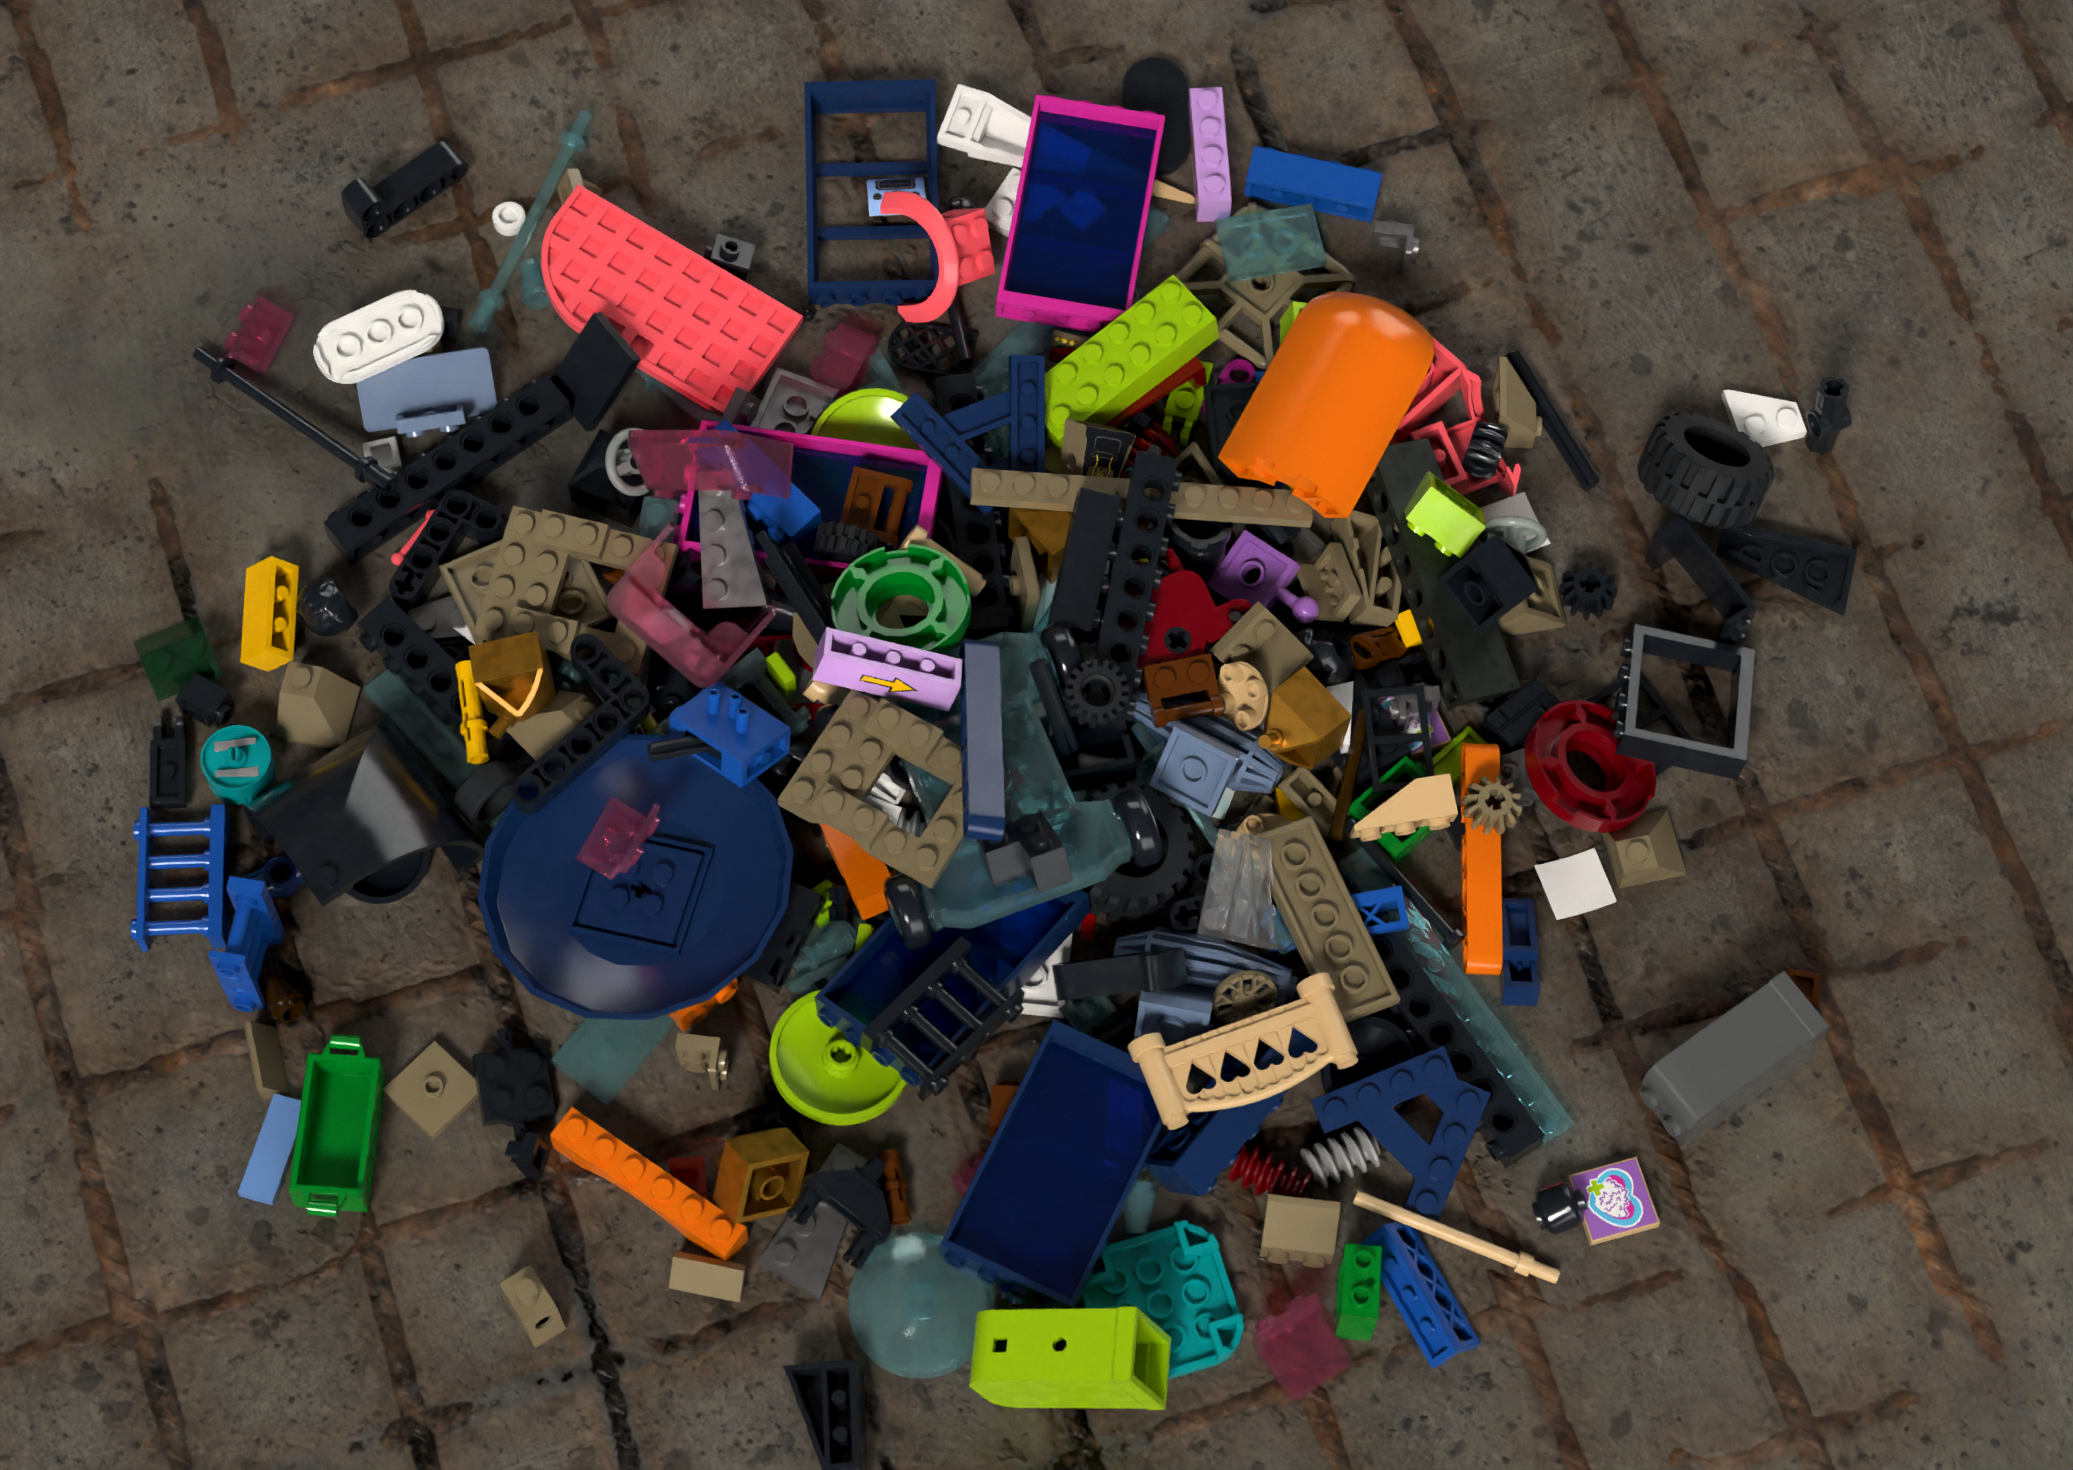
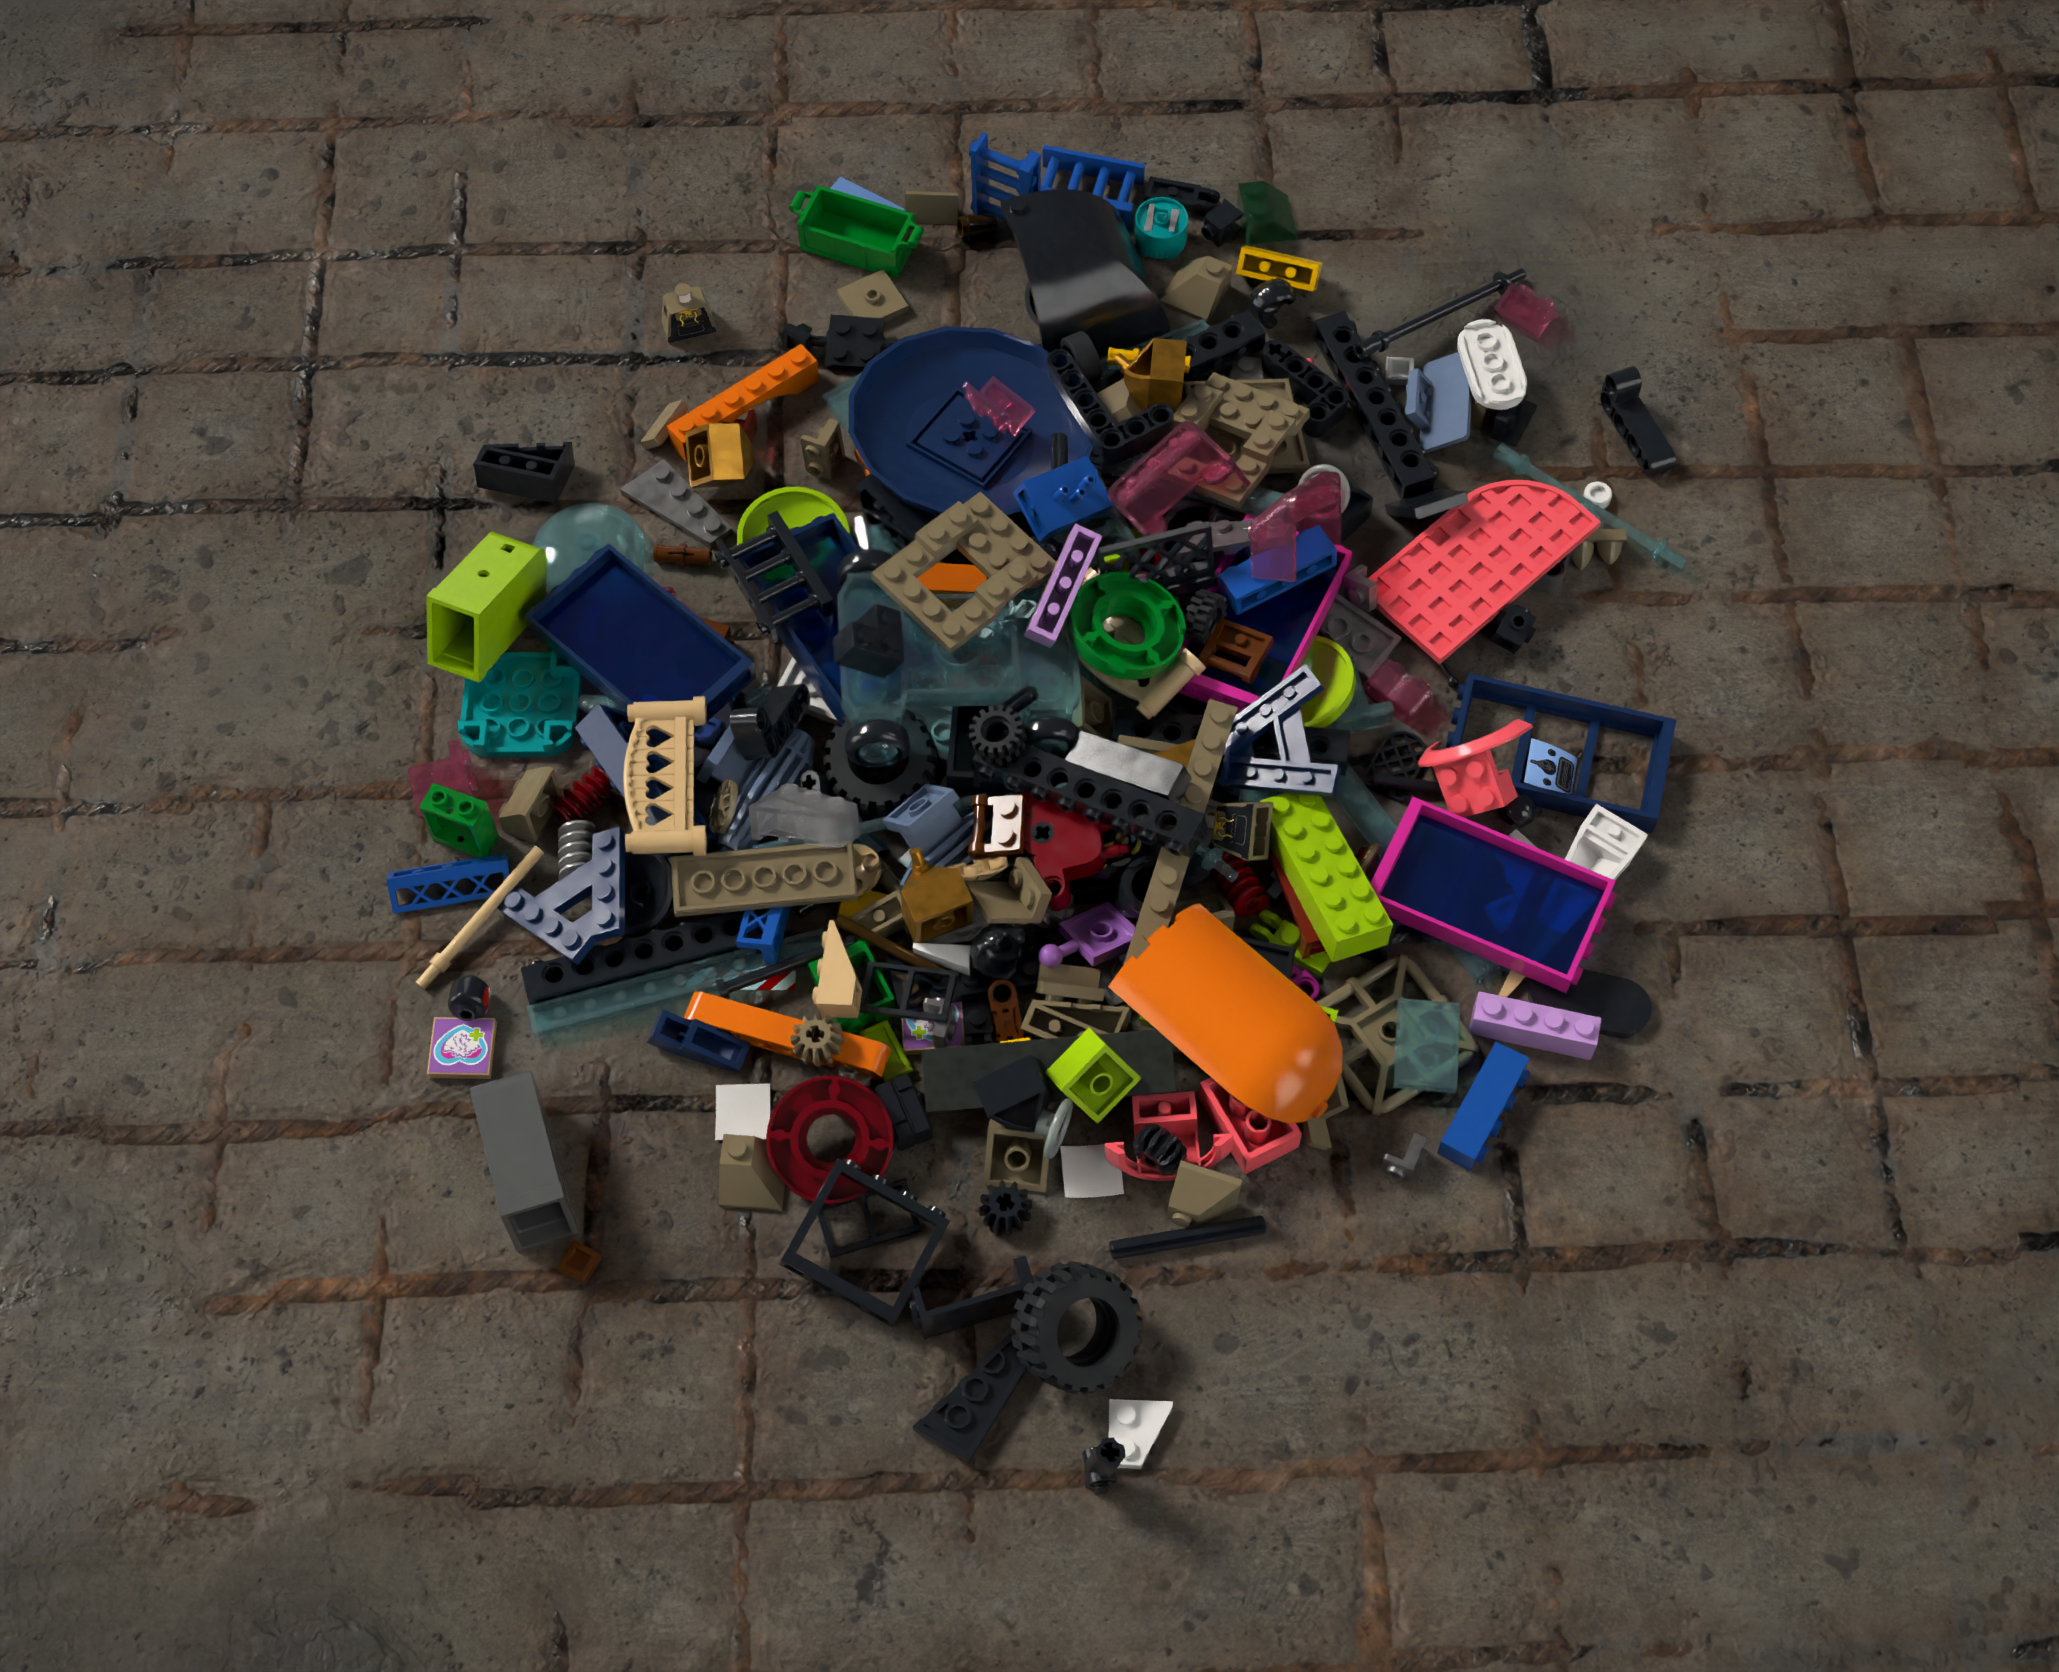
camera: 110 degrees right, 5 degrees down
black connector [786,1156,891,1270] -> none
dark blue beam [959,639,1005,842] -> none

